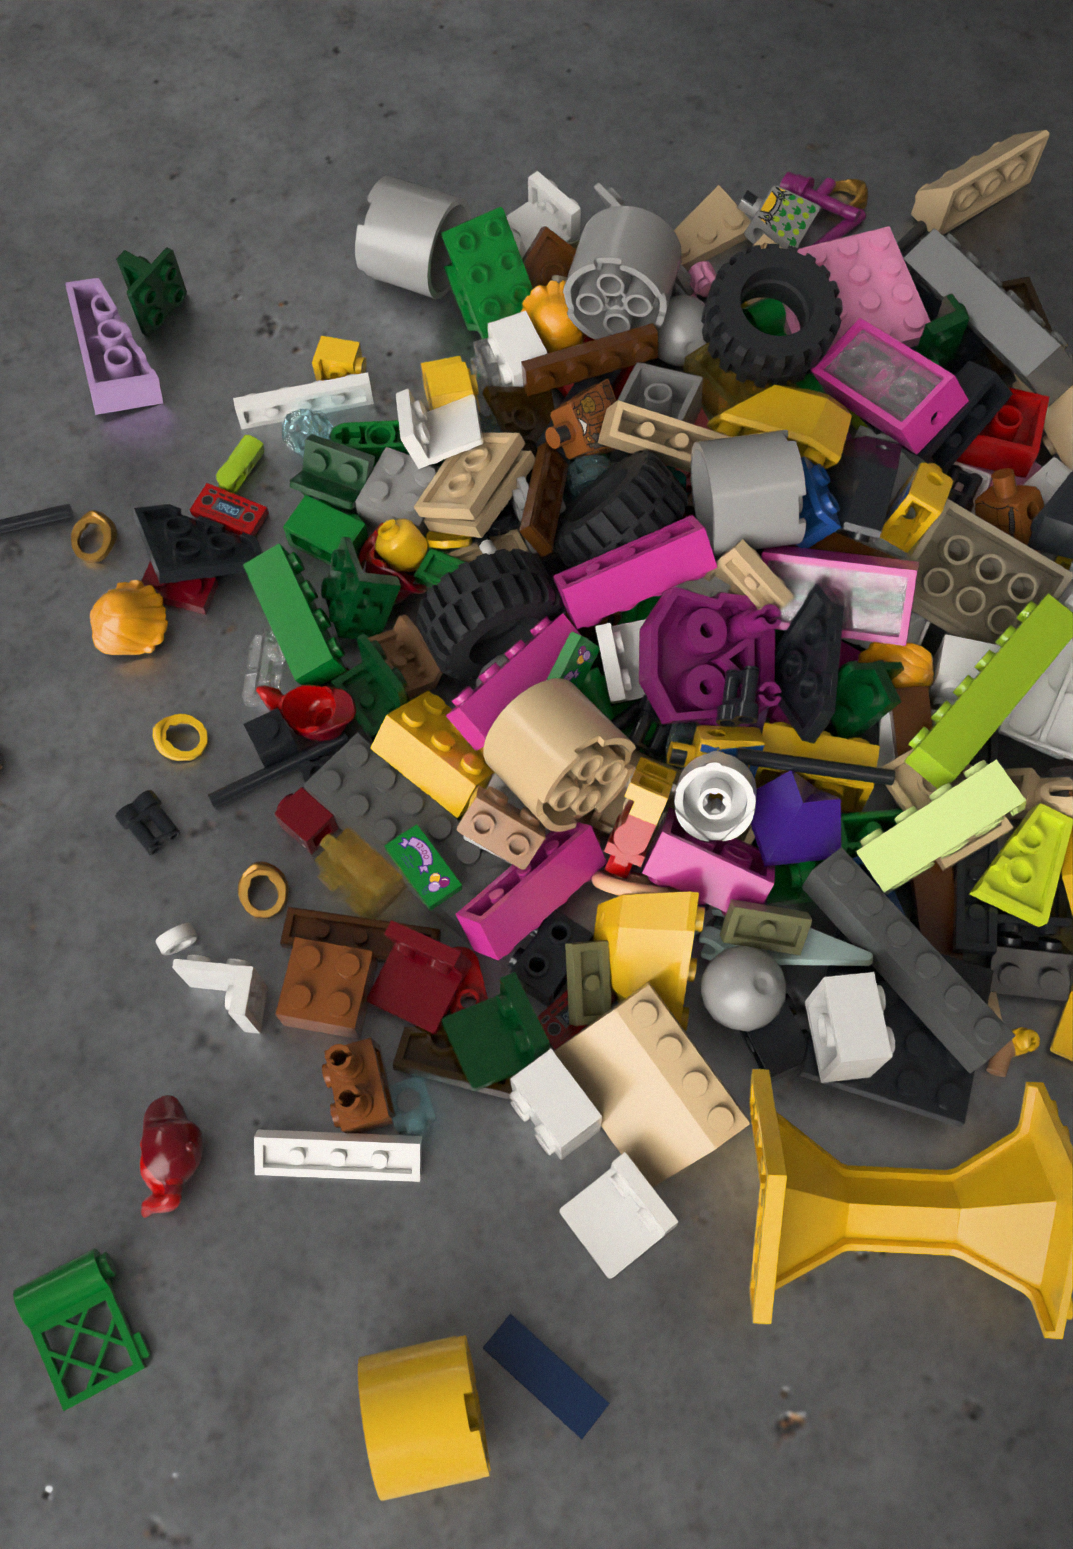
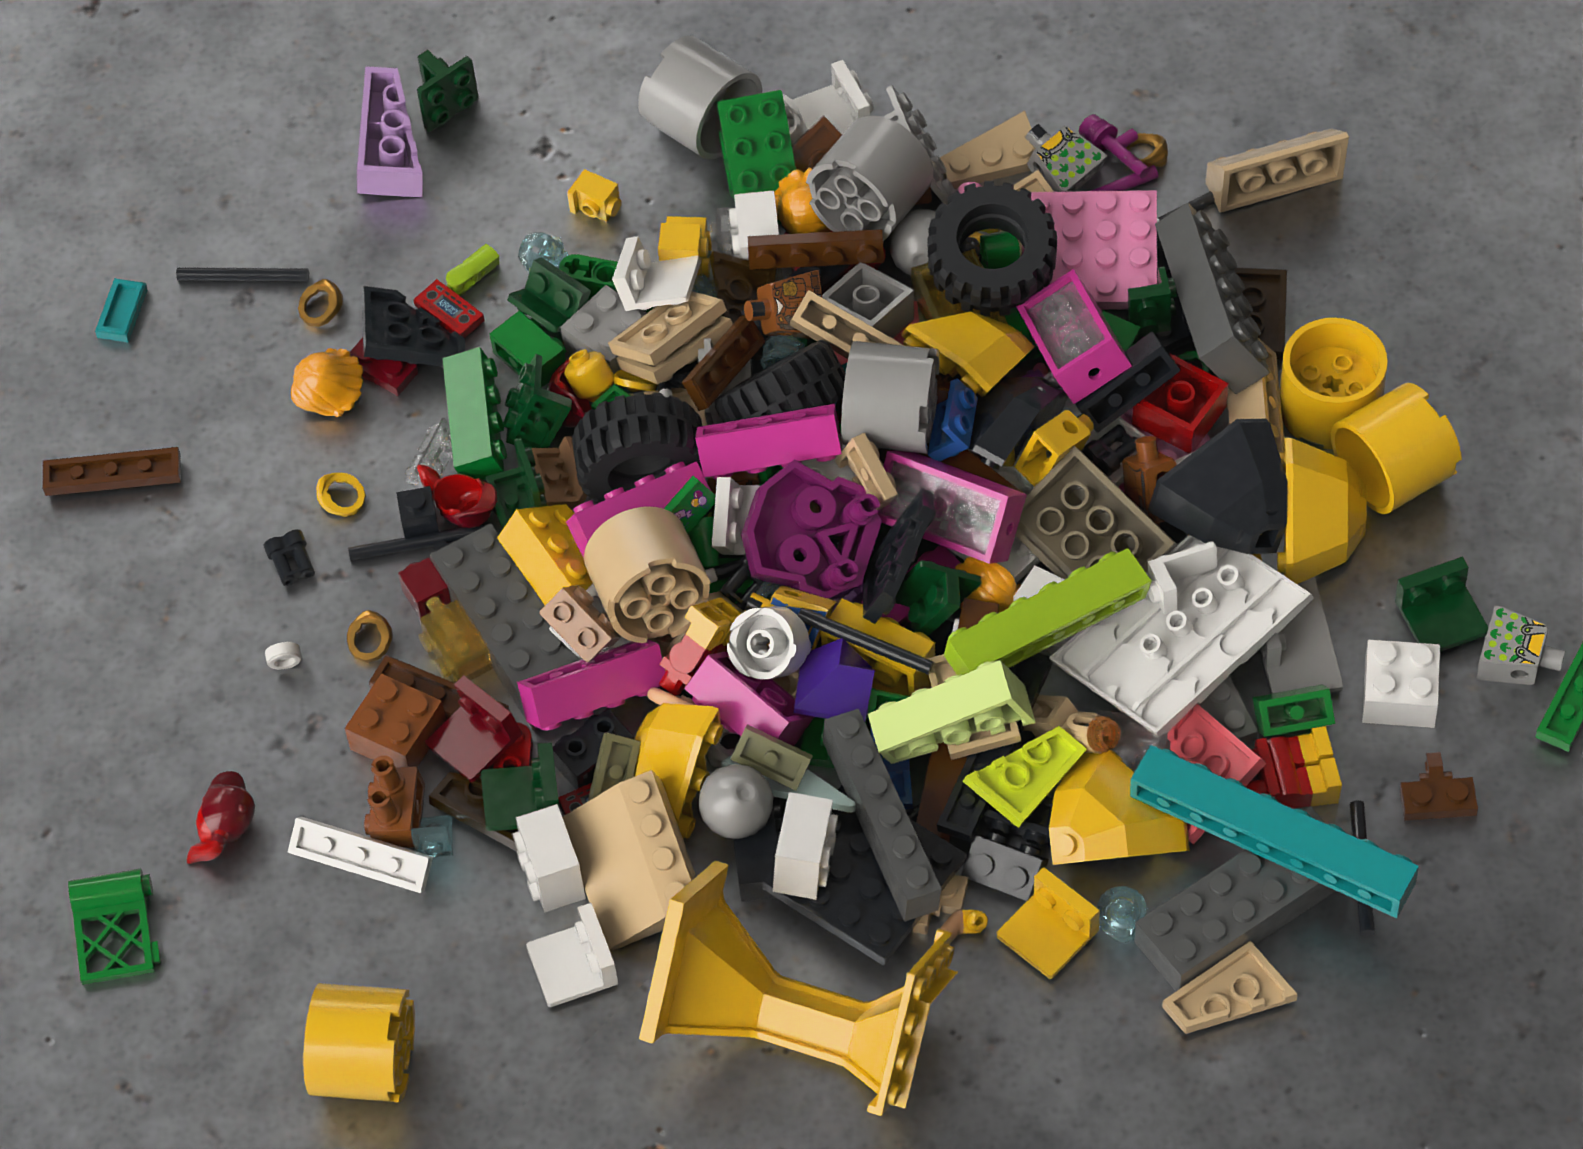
camera: 20 degrees right, 10 degrees down
white bracket [172,955,268,1034] -> none
white plate [233,372,374,429] -> none
green tile [384,824,463,911] -> none
dark blue tile [483,1313,610,1440] -> none
black piece [716,666,759,727] -> none

